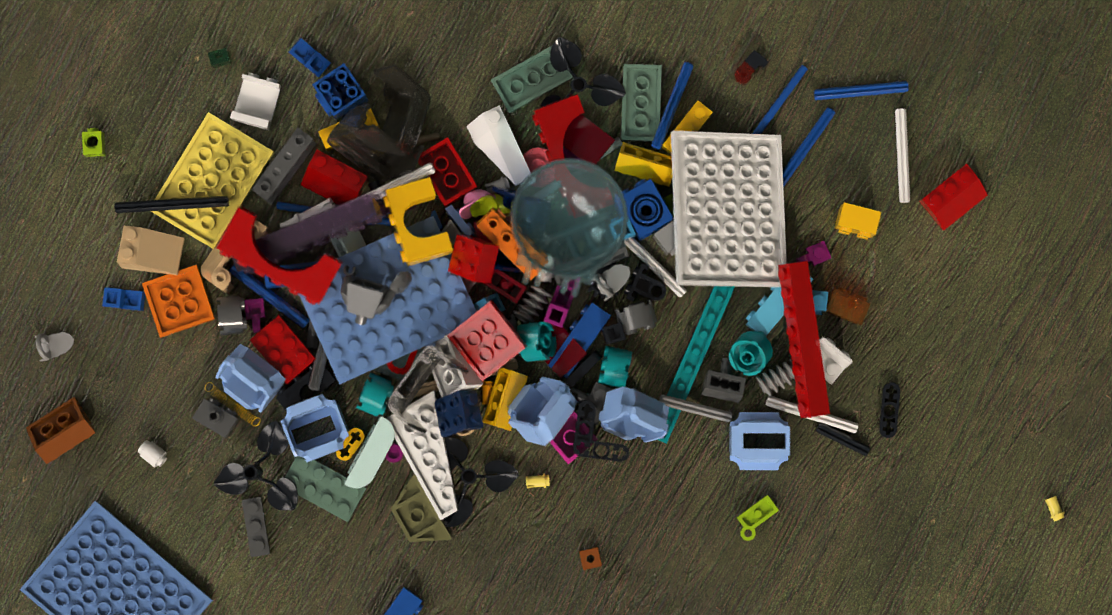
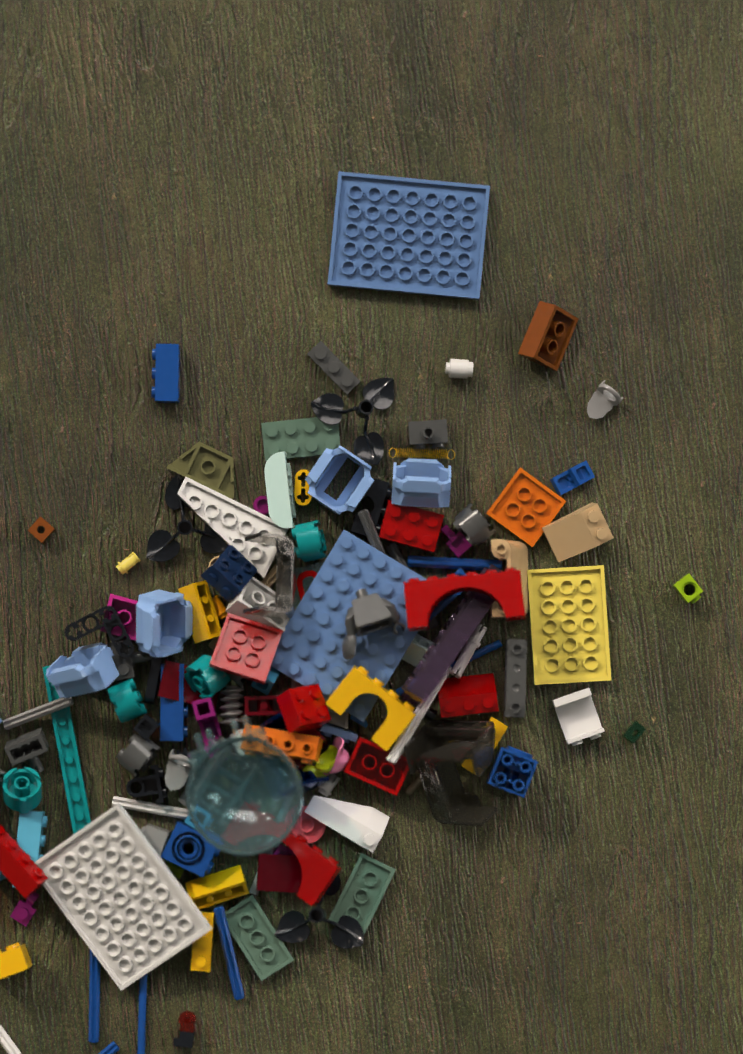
camera: 145 degrees right, 0 degrees up
black axle [114,196,229,213] -> none
blue slope [288,38,331,77] -> none

